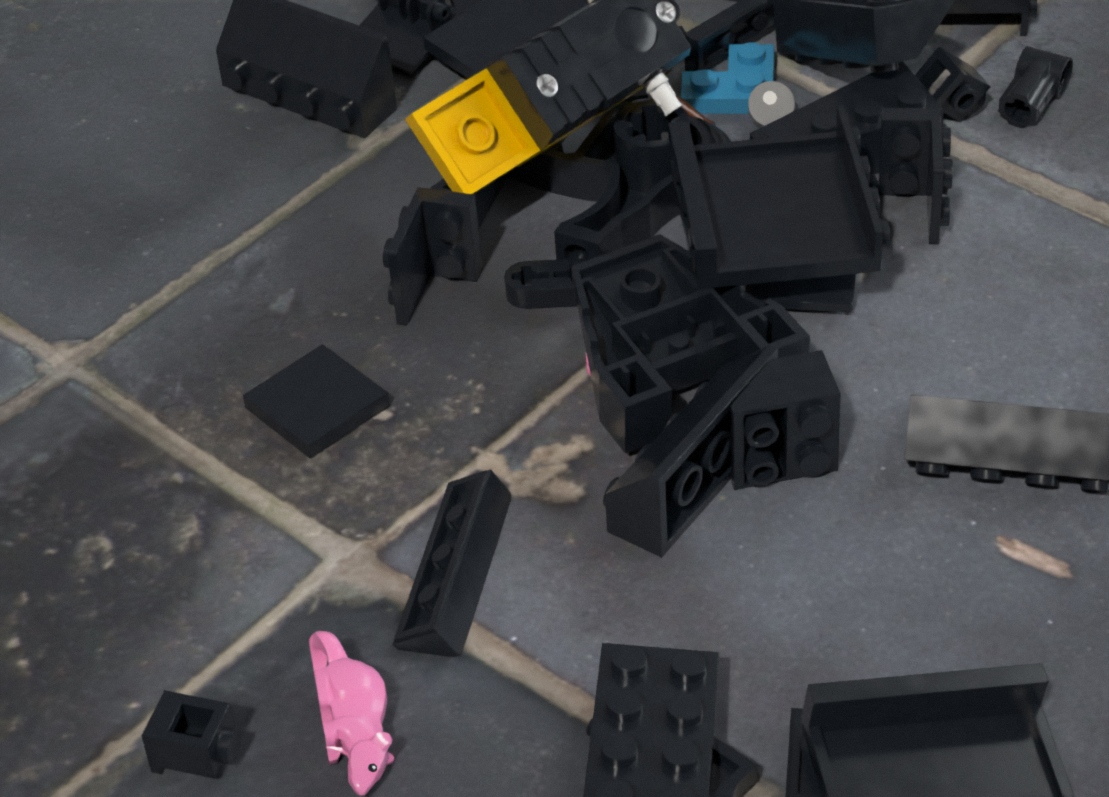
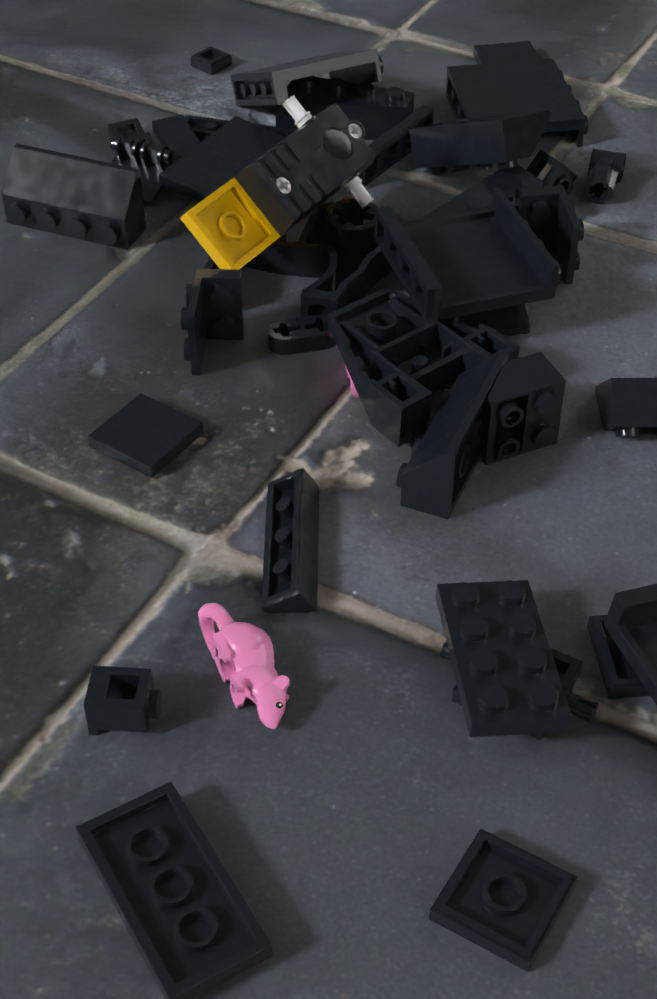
camera: 15 degrees left, 0 degrees up
dark azure plate [681,42,774,114] -> none
light grey tile [748,81,795,128] -> none

